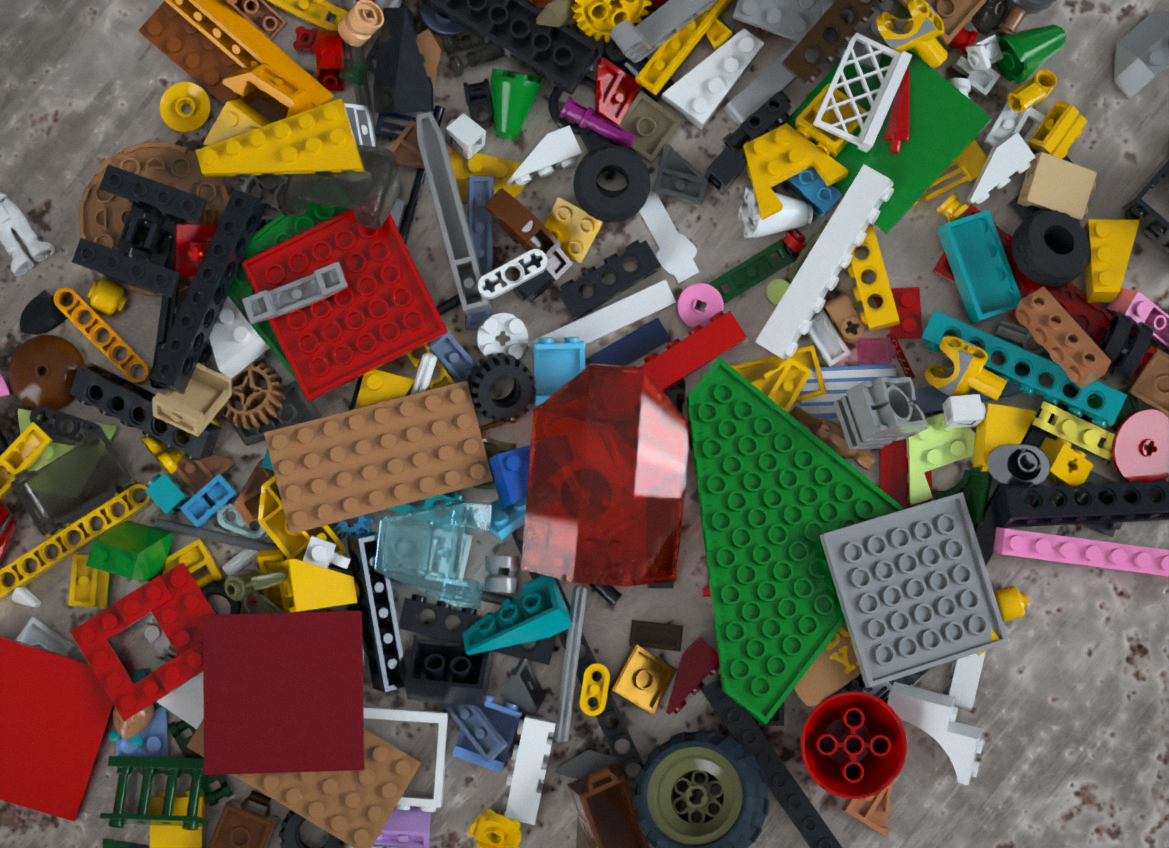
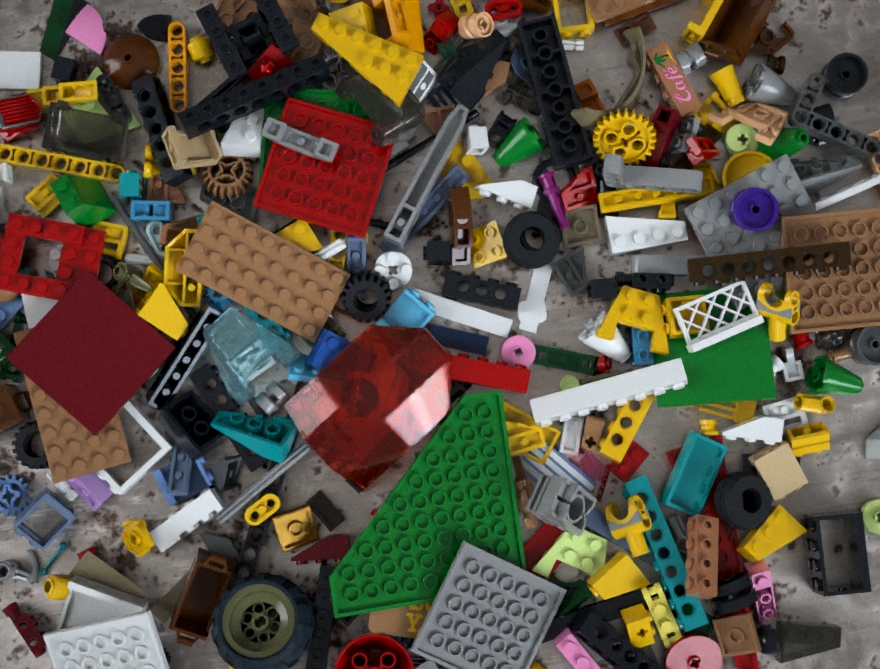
camera: 40 degrees right, 0 degrees up
white plate [302,535,351,569] -> none
white beam [478,249,547,299] -> none
black pin [589,574,622,607] -> none
red bar [884,67,910,154] -> none
white brick [942,394,986,429] -> none
white bracket [965,34,1003,71] -> none
piece [987,444,1050,485] -> none

